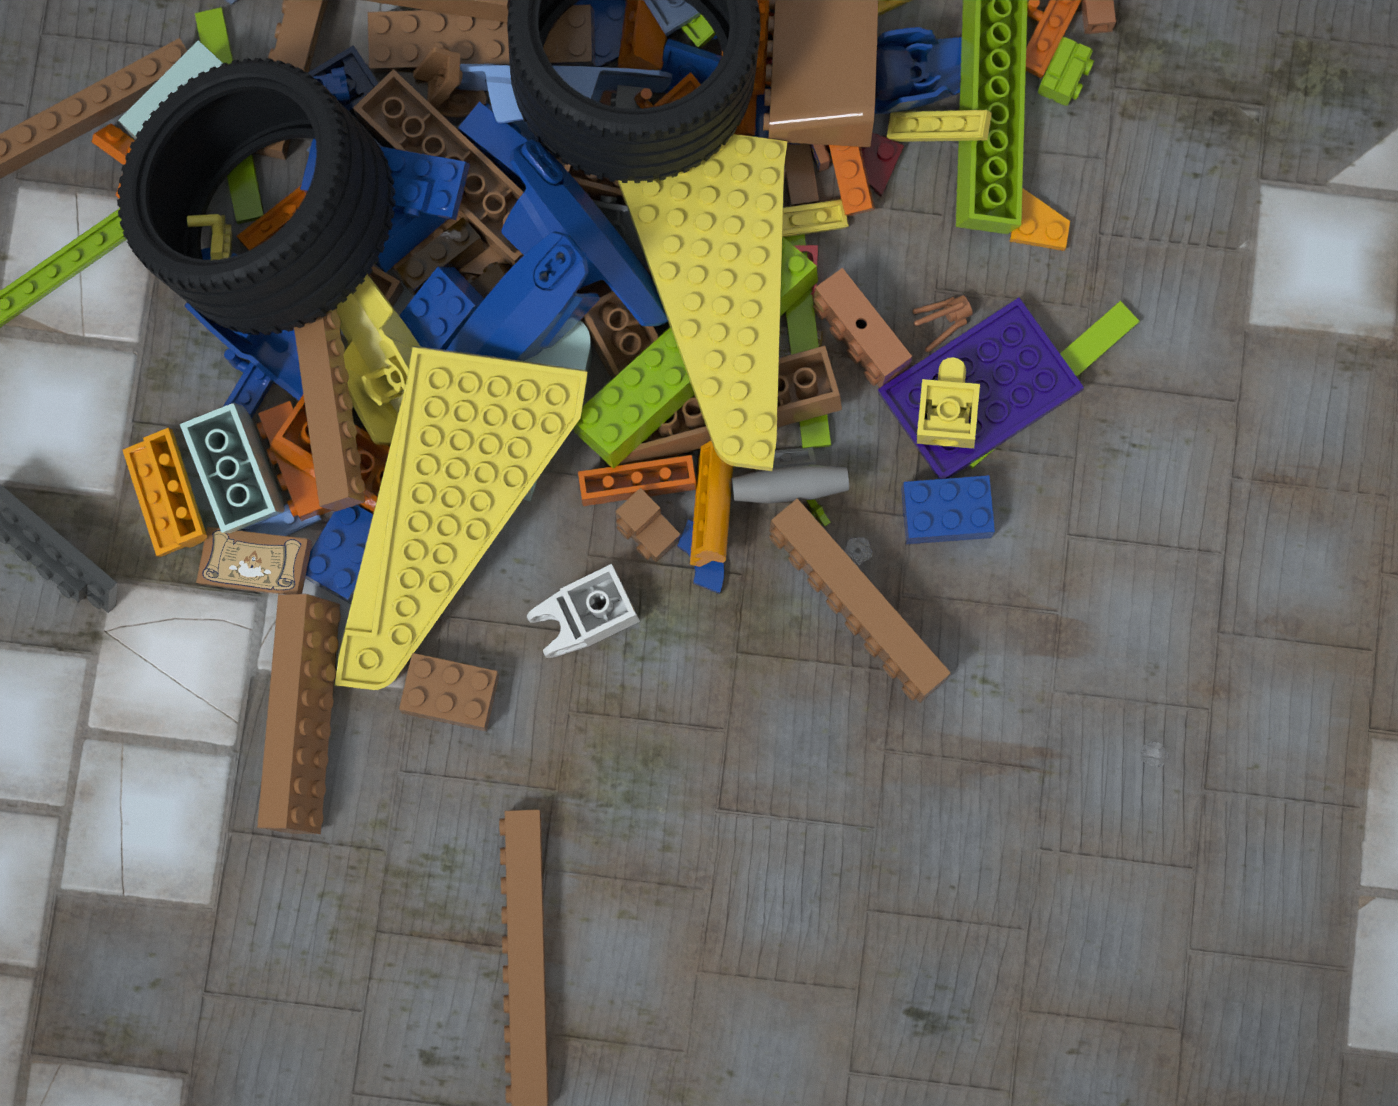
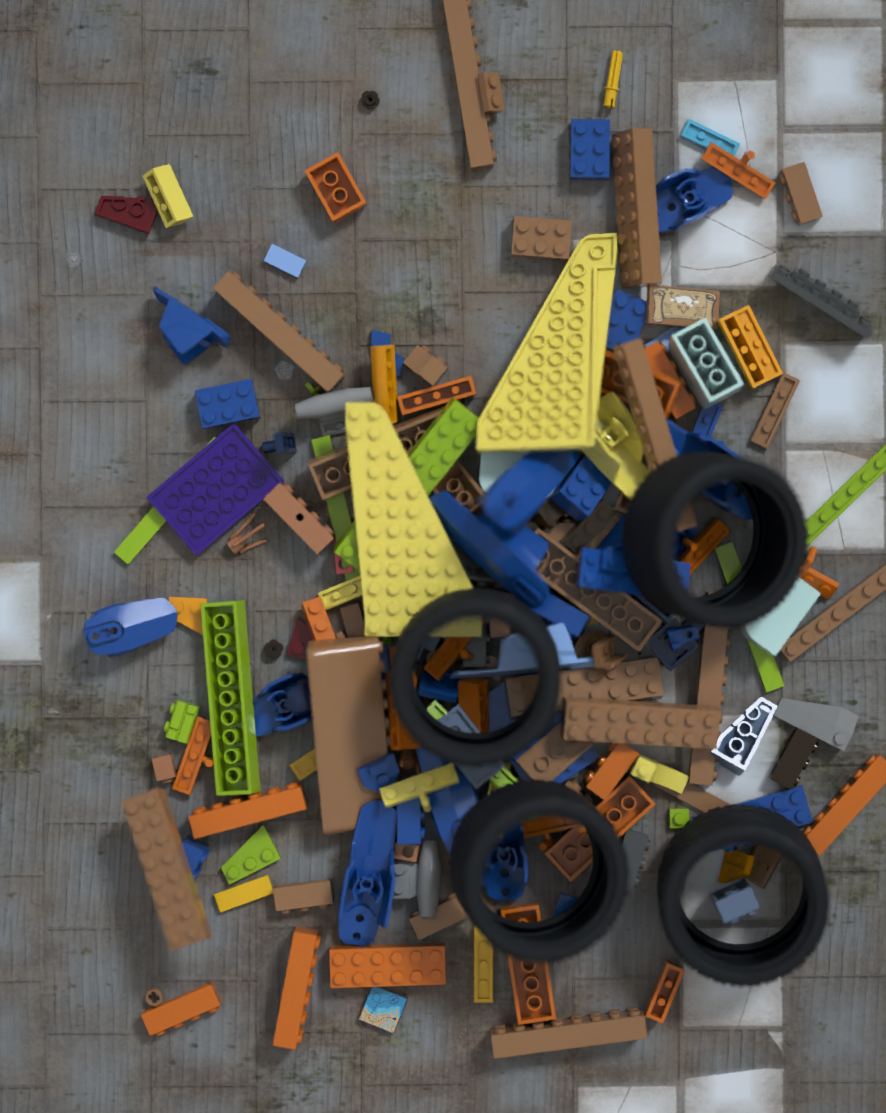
camera: 175 degrees right, 10 degrees up
light yellow plate [187,214,232,260] -> none
white brick [526,564,640,658] -> none
light yellow tile [886,110,992,142] -> none
light yellow brick [917,357,980,449] -> none
none -> blue piece [83,597,177,657]
none -> dark red wing [94,196,158,234]
none -> light yellow brick [143,164,194,228]
none -> blue piece [153,286,231,365]
none -> dark blue piece [262,433,297,453]
none -> light blue tile [264,244,307,278]
none -> dark brown plate [264,639,283,658]
none -> orange brick [305,152,367,224]
none -> dark brown plate [361,91,380,109]
none -> medium nougat bracket [478,72,505,115]
none -> blue brick [570,119,610,181]
none -> yellow axle [603,50,623,109]
none -> blue piece [656,167,733,233]
none -> medium azure tile [680,119,740,156]
none -> orange plate [701,142,776,199]
none -> medium nougat tile [749,372,800,450]
none -> medium nougat brick [779,161,823,226]

